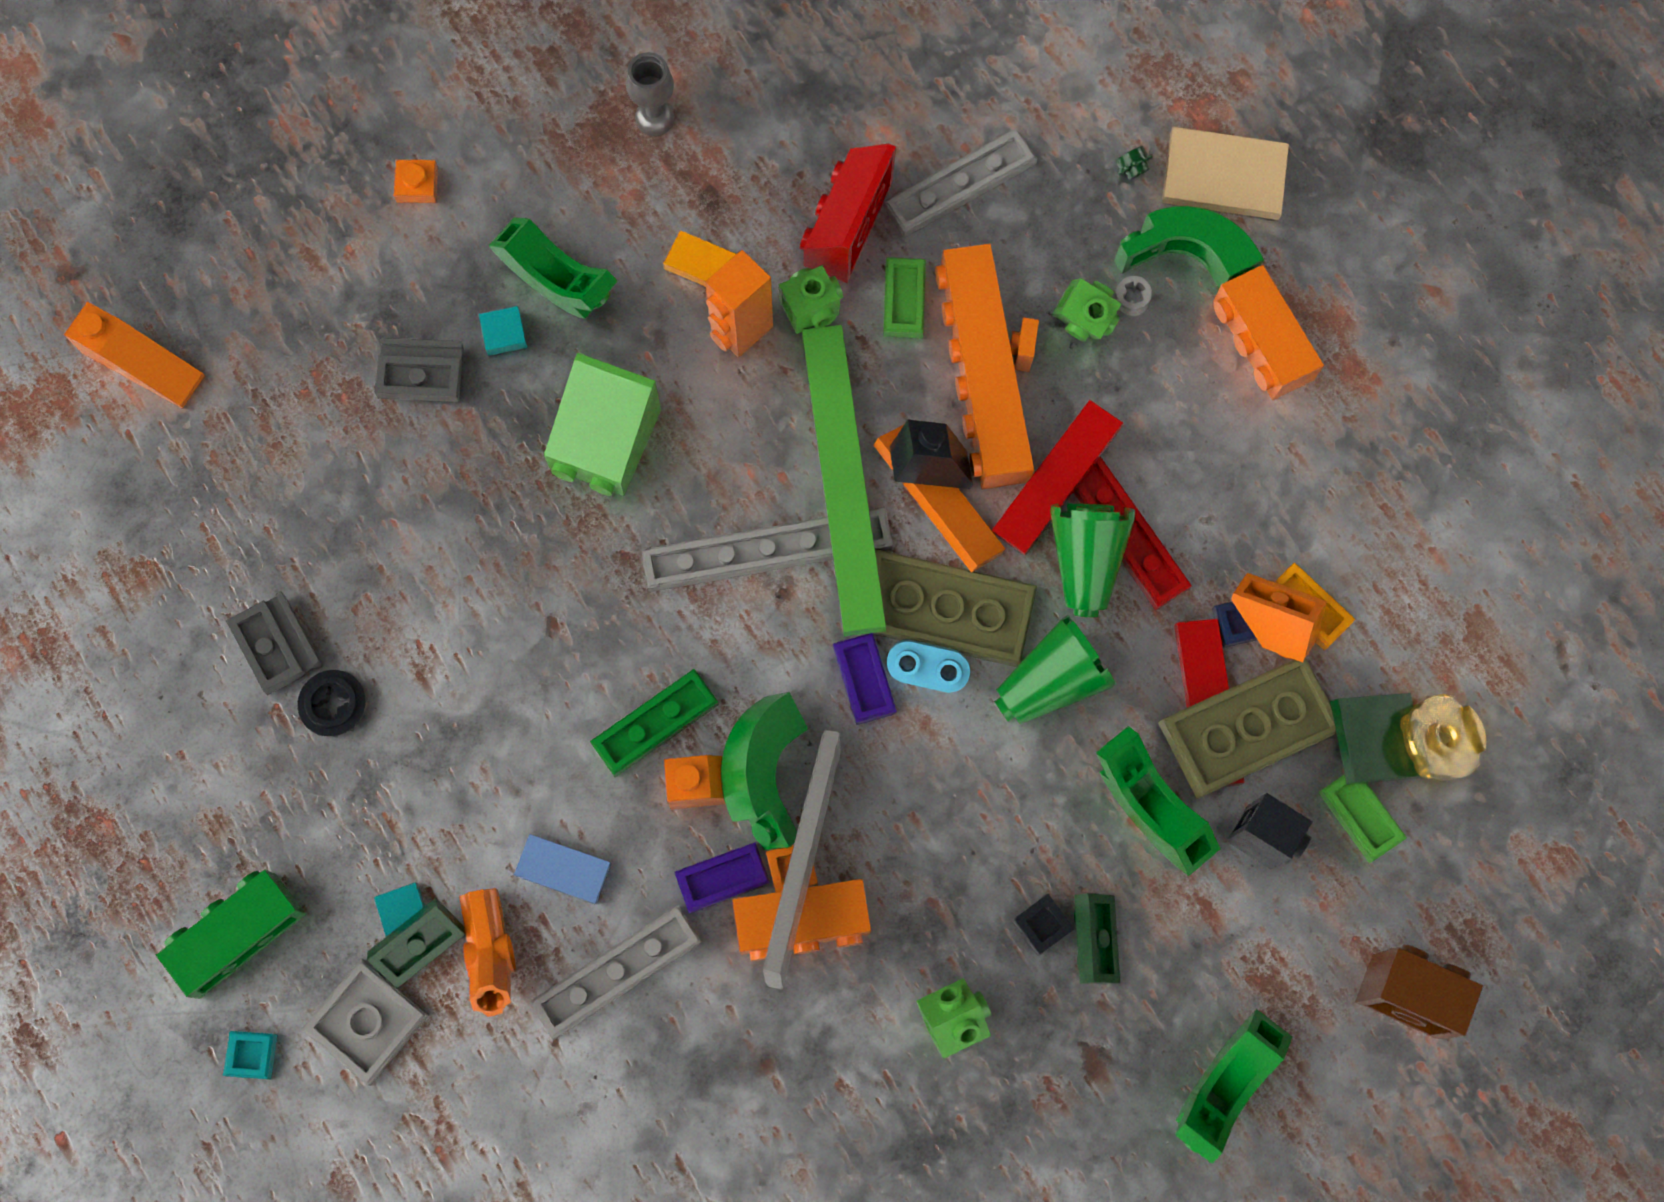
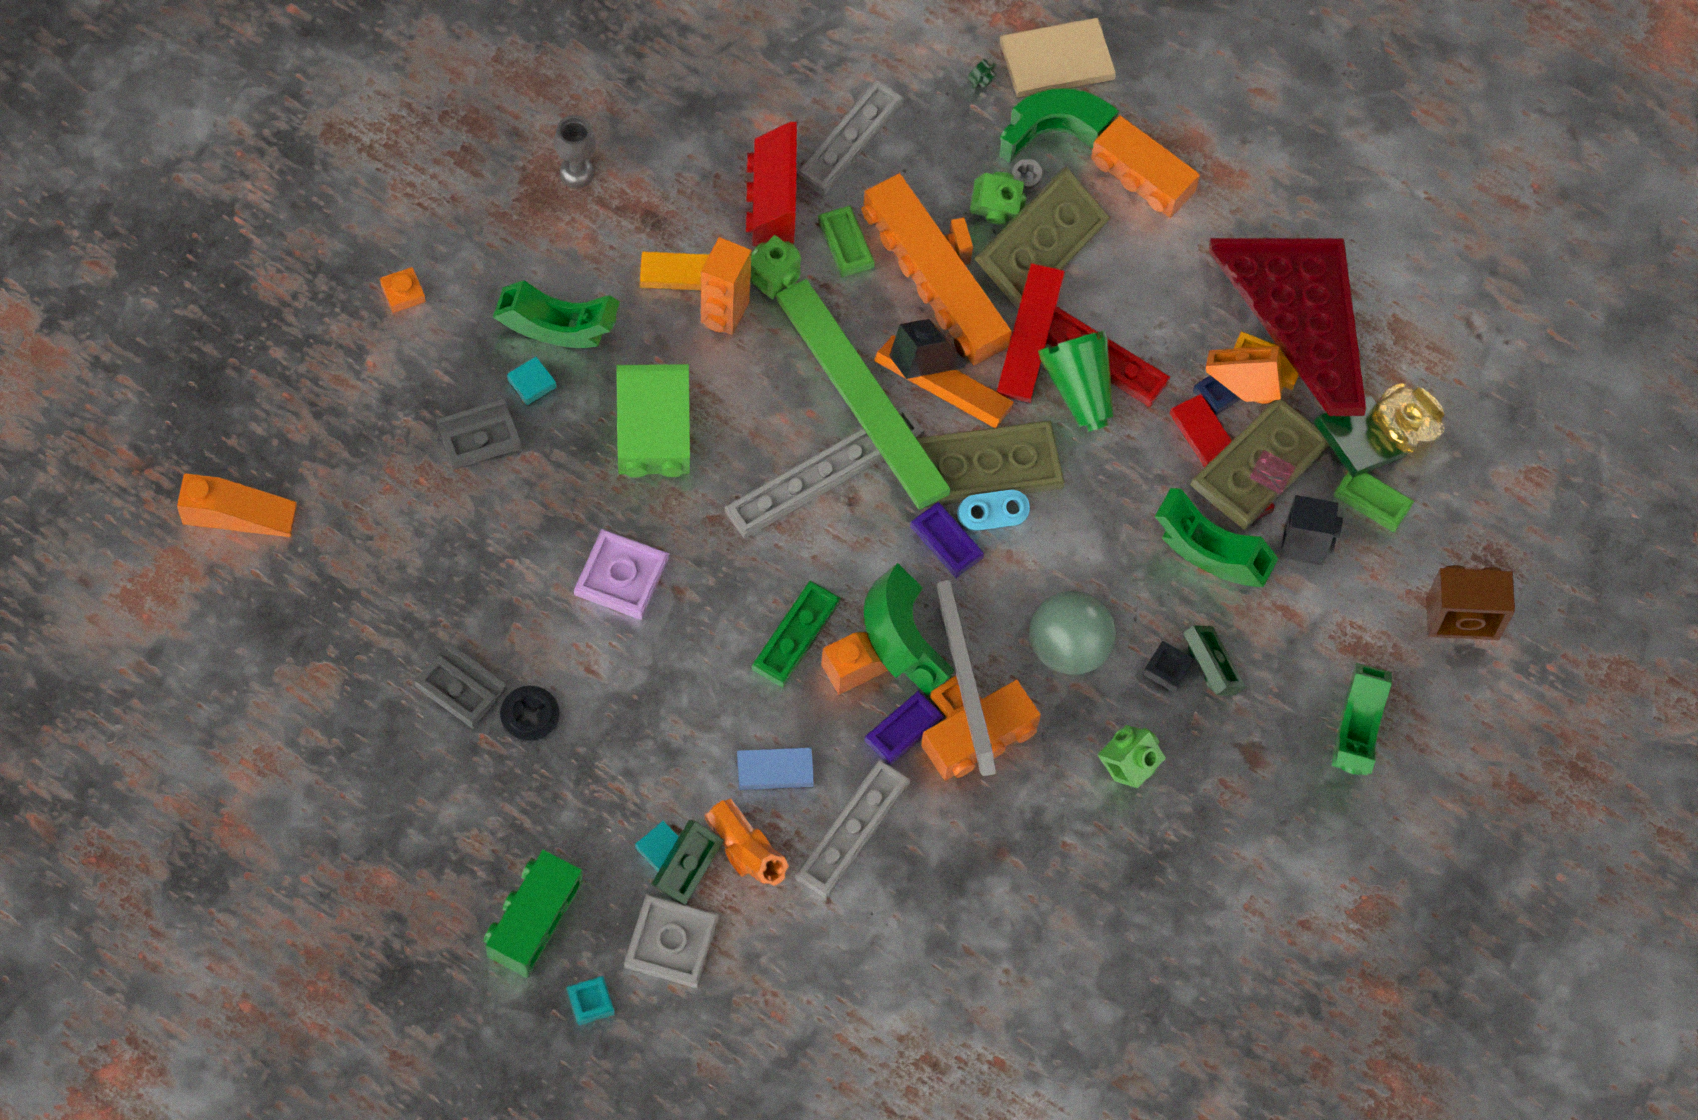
camera: 25 degrees left, 10 degrees down
green cone [994,615,1117,724] -> none
none -> lavender tile [574,529,669,620]
none -> olive tile [974,167,1111,310]
none -> sand green piece [1029,591,1116,674]
none -> dark red wing [1208,238,1366,416]
none -> clear pink tile [1249,451,1296,495]

